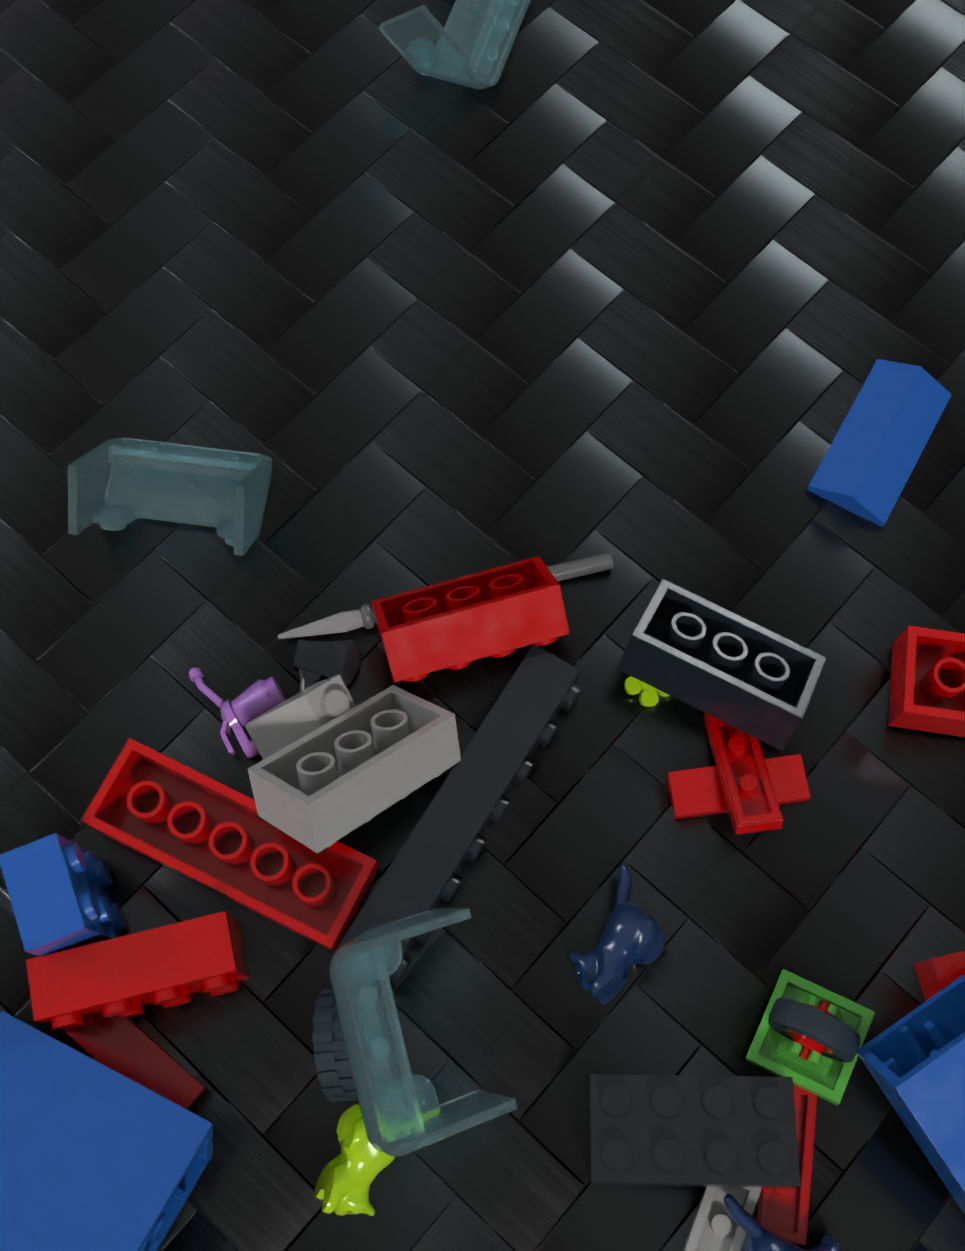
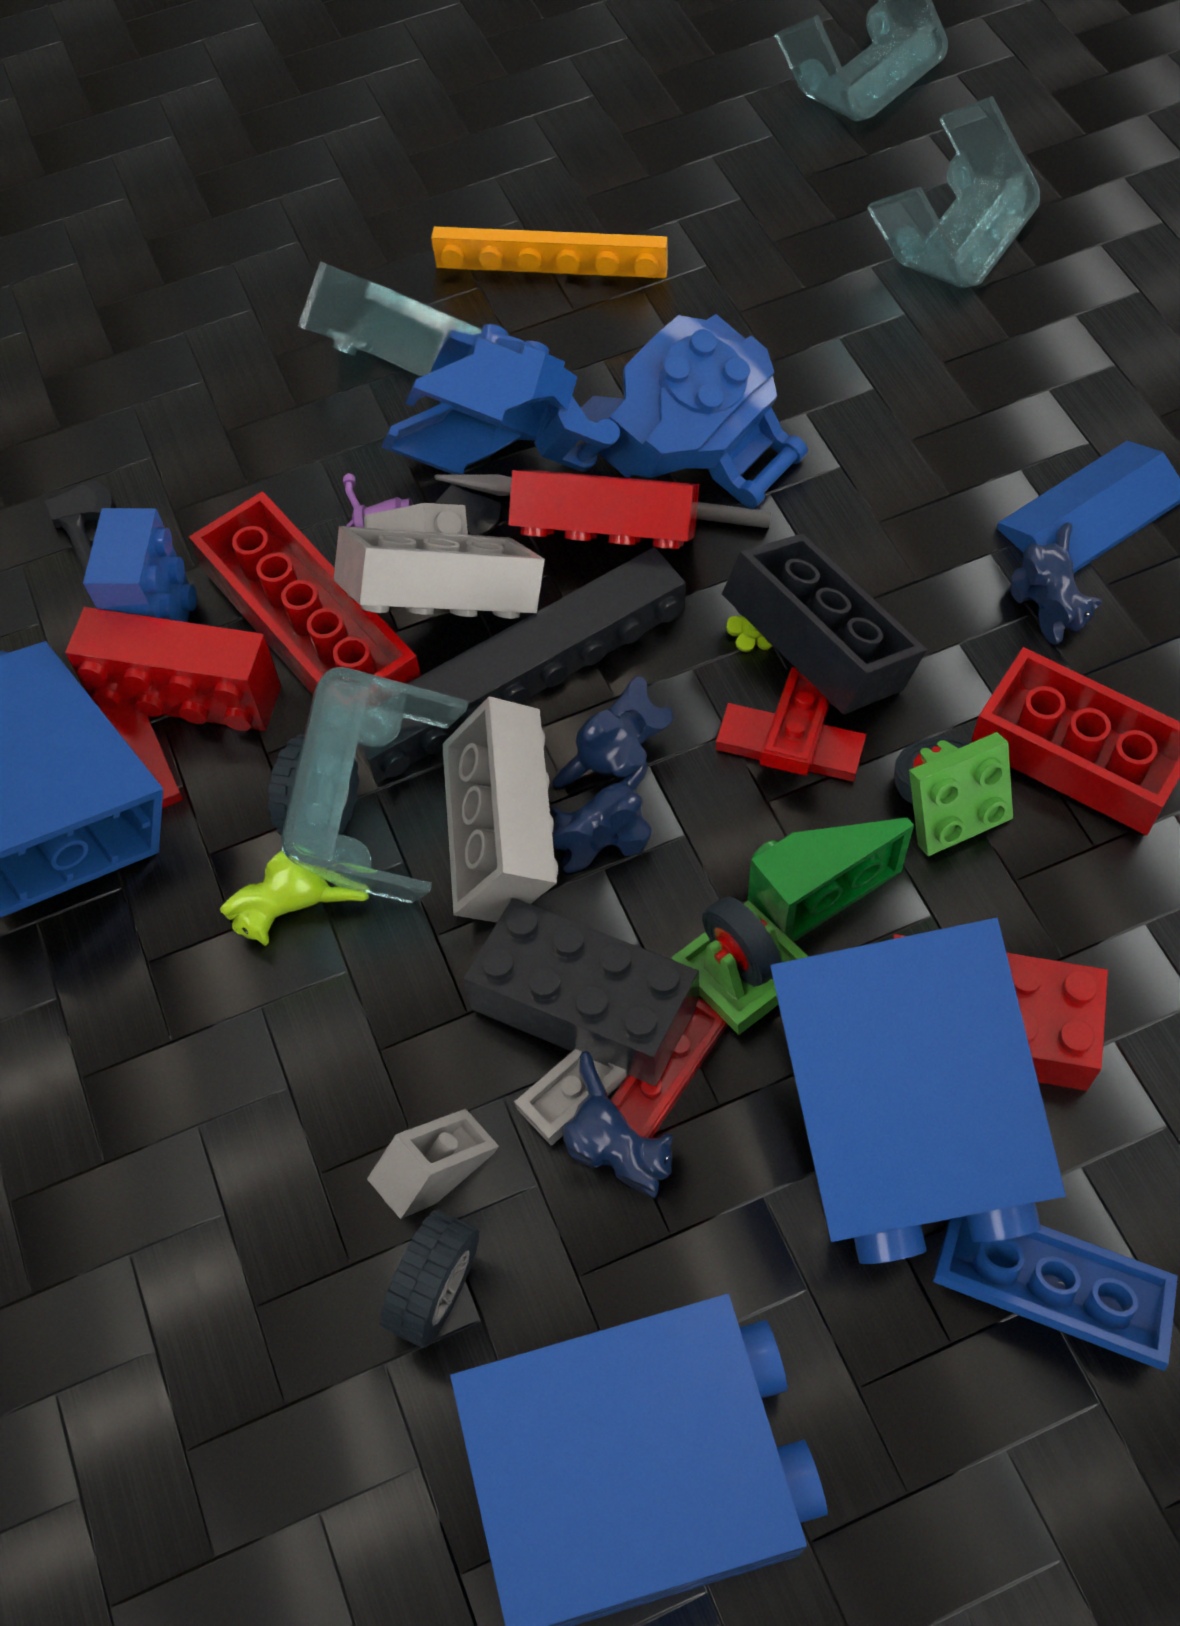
camera: 30 degrees right, 10 degrees down
none -> blue piece [381,324,620,475]
none -> light orange plate [431,226,668,278]
none -> light grey brick [443,696,558,923]
none -> dark blue animal [552,676,673,789]
none -> blue piece [581,314,808,509]
none -> green slope [747,818,914,942]
none -> clear light blue windscreen [867,96,1040,289]
none -> bright green plate [894,732,1013,856]
none -> dark blue animal [1010,522,1102,645]

